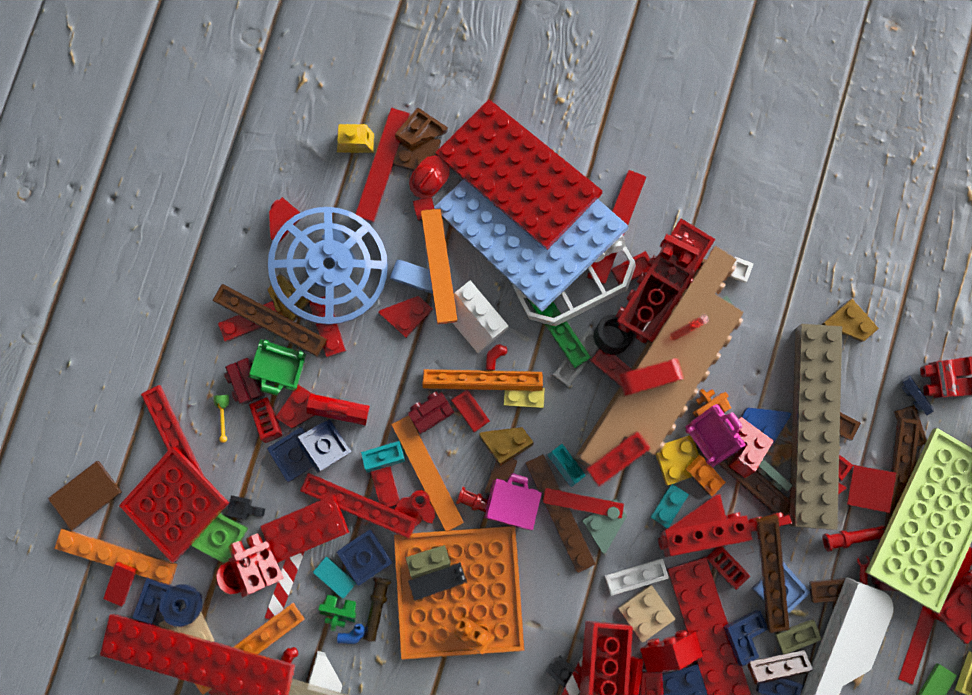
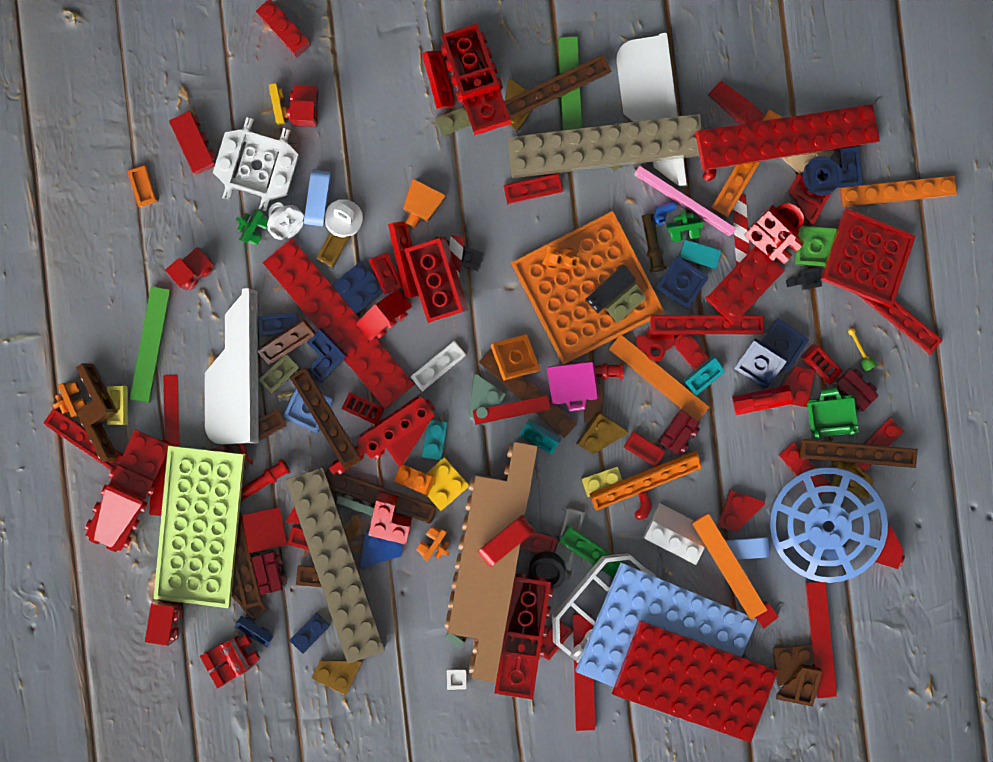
camera: 150 degrees right, 5 degrees up
reddish brown tile [48,461,123,530] -> none
red tile [103,562,137,607] -> none
yellow torso [337,124,374,153] -> none
red piece [409,156,450,199] -> none
red tile [586,431,651,487] -> none
tan plate [618,584,675,643] -> none
red hips [659,232,700,268] -> none
clear red bar [670,314,709,341] -> none
dark pink piece [685,404,746,467] -> none
none -> dark red brick [252,551,287,595]
none -> dark blue plate [290,612,330,654]
none -> orange plate [491,334,540,381]
none -> bright pink tile [635,166,736,236]
none -> red wing [788,174,831,225]

